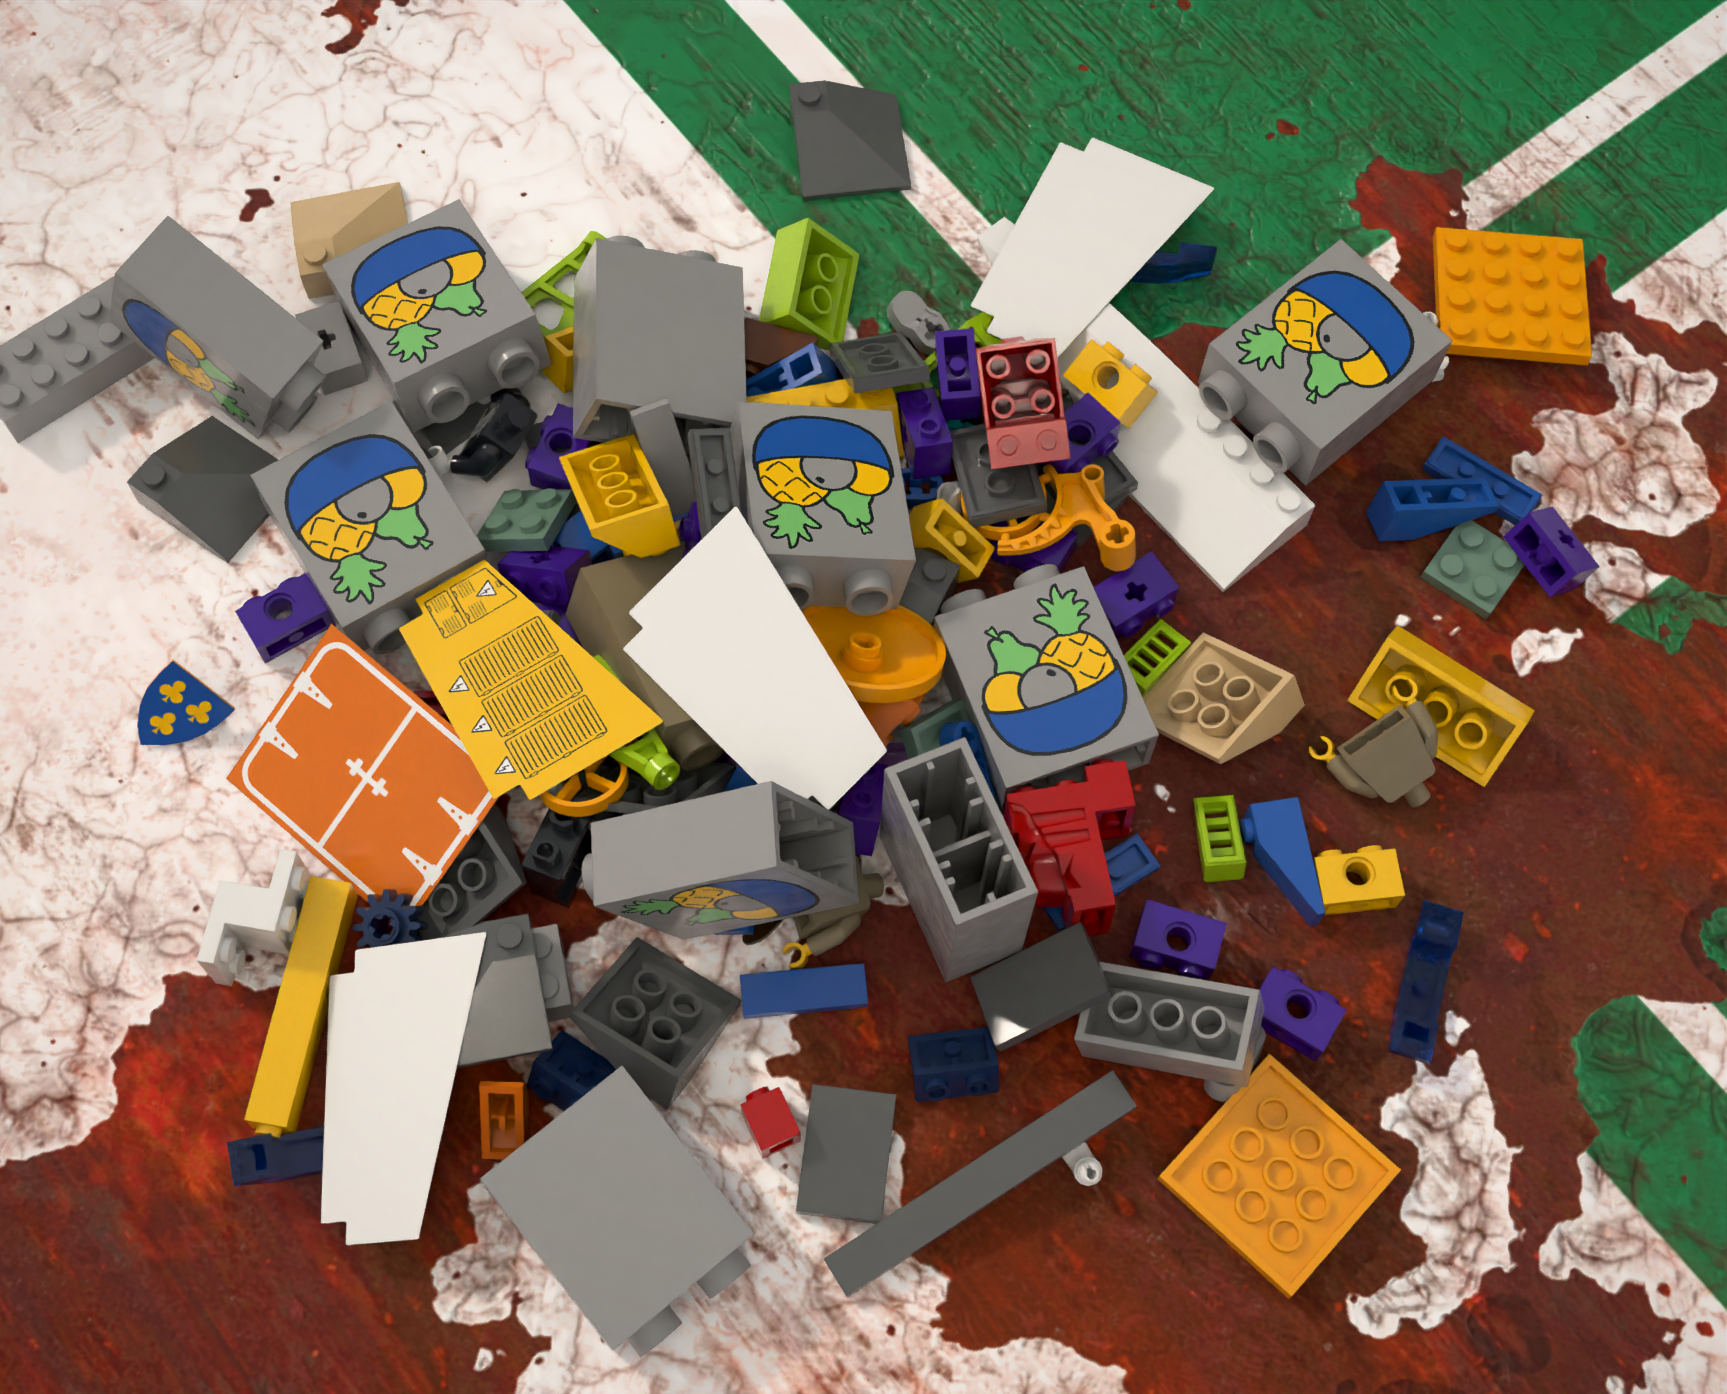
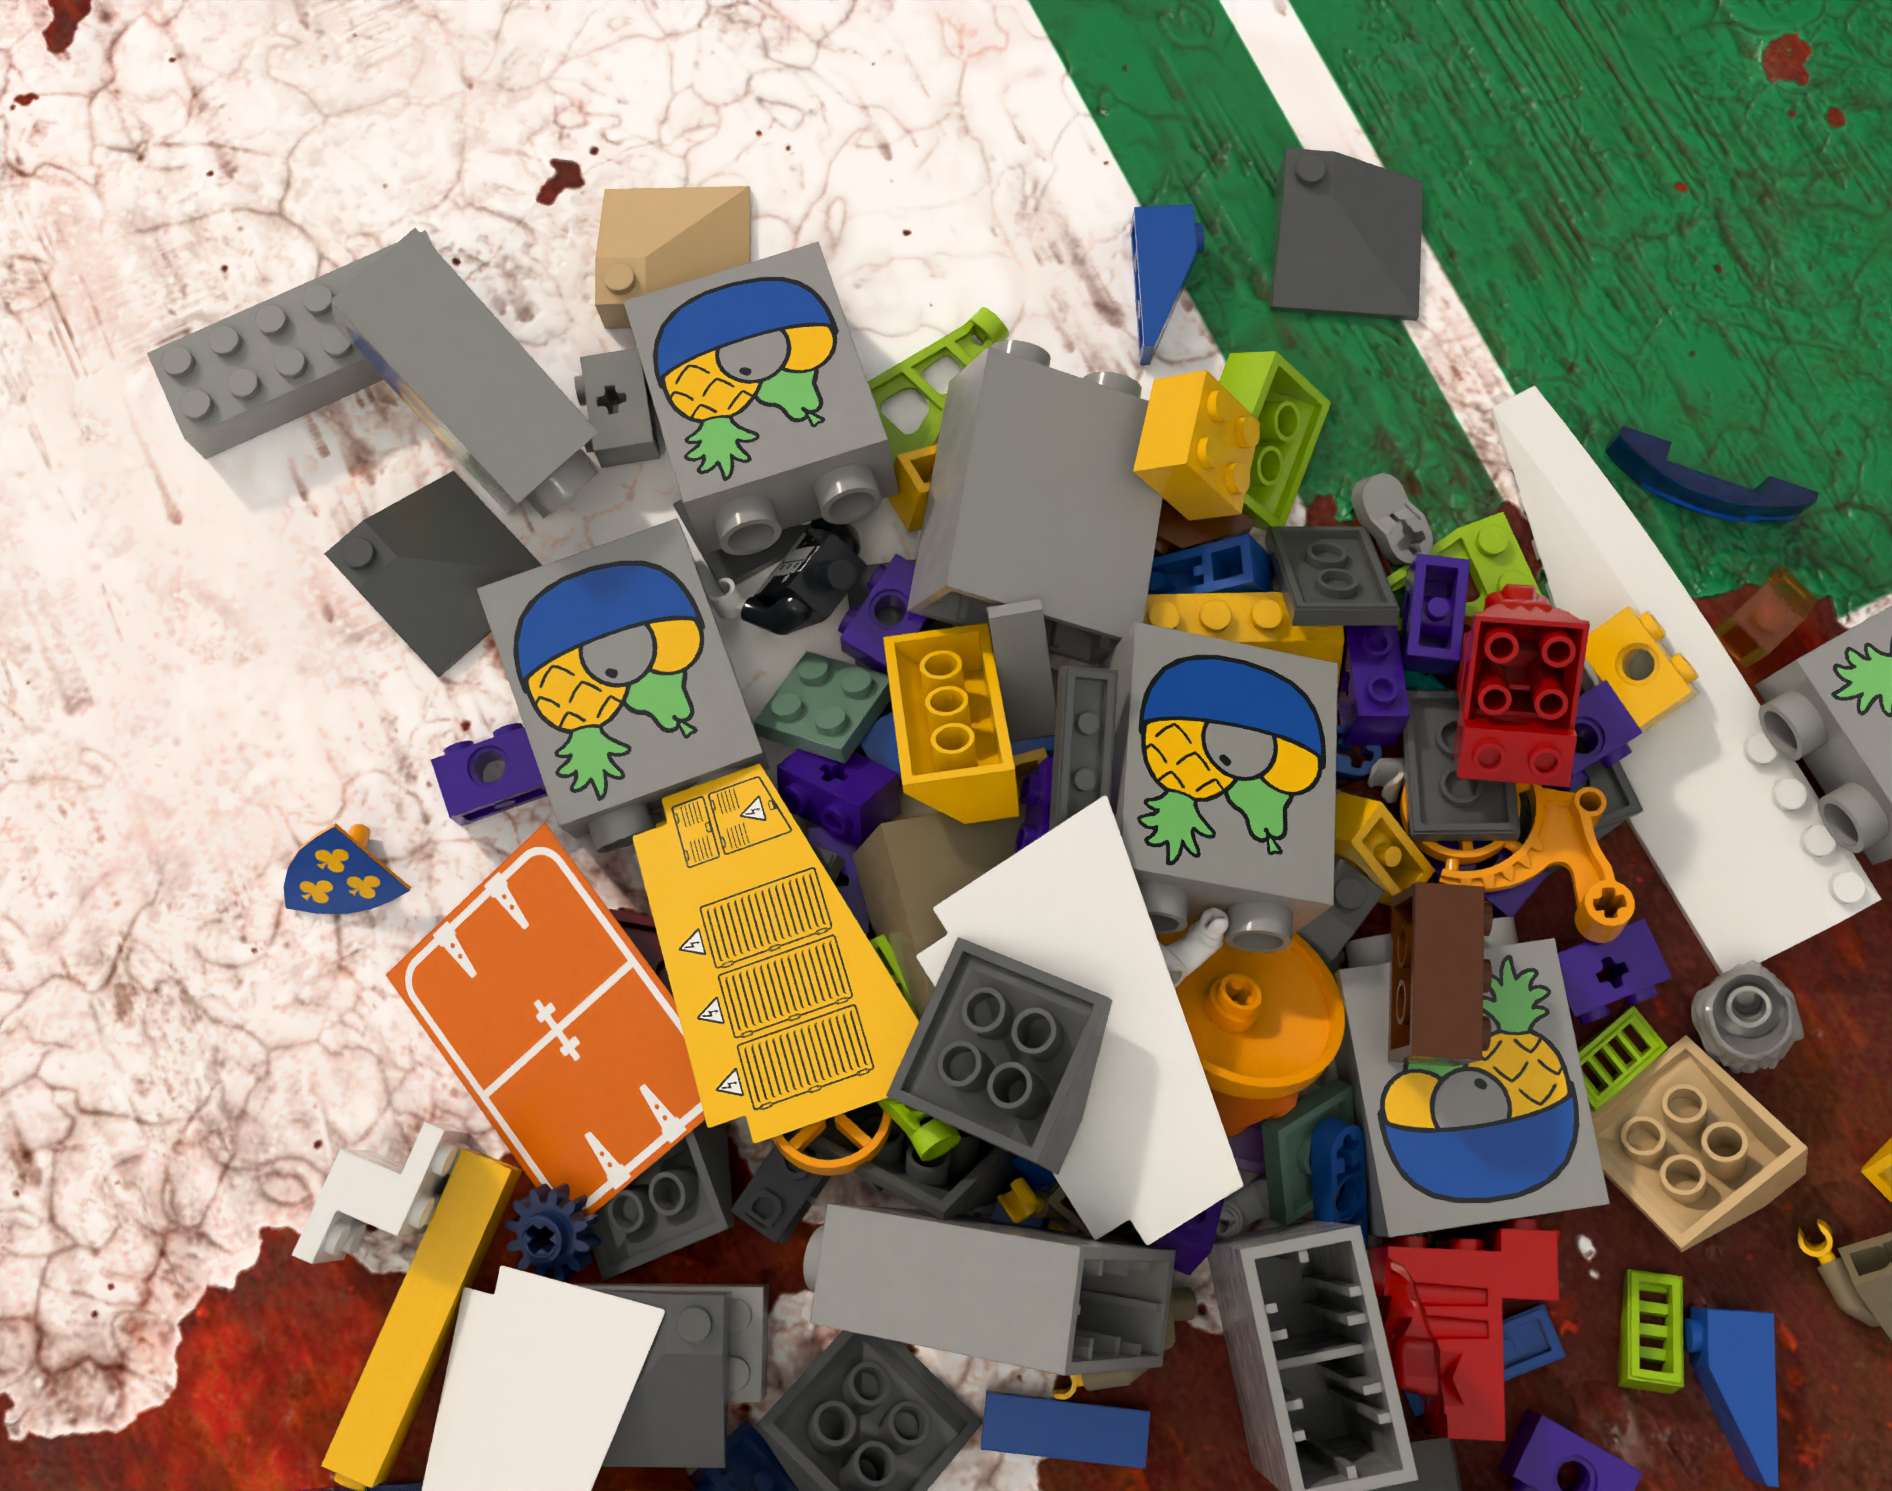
camera: 15 degrees right, 10 degrees up
white sticker [971,138,1214,358] -> none
yellow brick [1313,845,1405,915] -> none
none -> dark grey slope [886,937,1113,1175]
none -> blue slope [1130,204,1204,365]
none -> yellow brick [1133,370,1260,521]
none -> white piece [1158,908,1229,988]
none -> reddish brown brick [1388,882,1493,1067]
none -> light grey hair [1691,960,1804,1074]
none -> clear orange slope [1712,565,1818,669]

